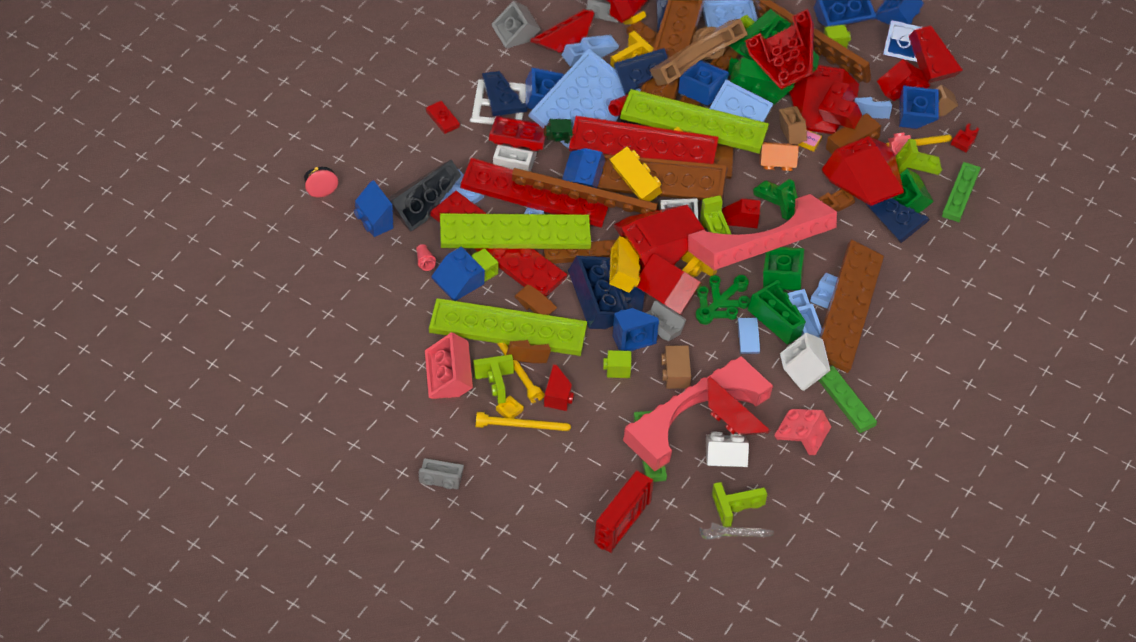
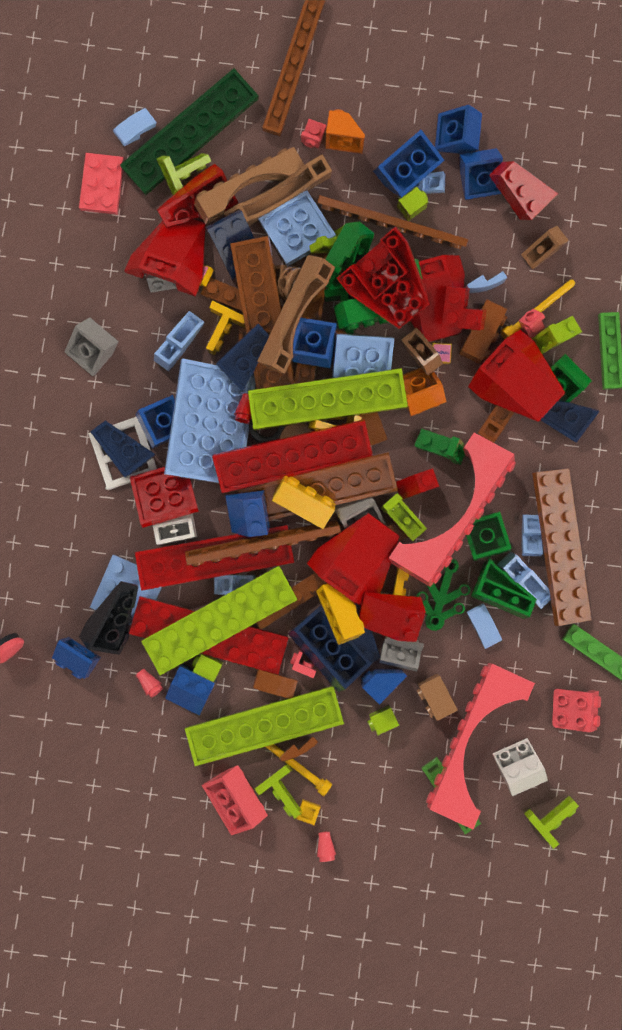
camera: 20 degrees left, 35 degrees up
light grey bracket [419,458,464,489] -> none
red plate [426,101,460,134] -> none
yellow piece [476,412,571,431] -> none
red wedge [530,9,594,53] -> none
dark green brick [544,119,573,144] -> none
red slope [544,364,574,411] -> none
red door [594,470,654,553] -> none
clear piece [699,523,774,539] -> none
red wedge [707,377,770,435] -> none
white slope [780,333,831,391] -> none
red brick [877,59,930,102] -> none
blue slope [899,86,939,129] -> none
red plate [951,124,979,153] -> none
none -> coral bracket [290,650,316,678]
none -> coral cone [317,831,336,862]
none -> light blue slope [408,171,446,194]

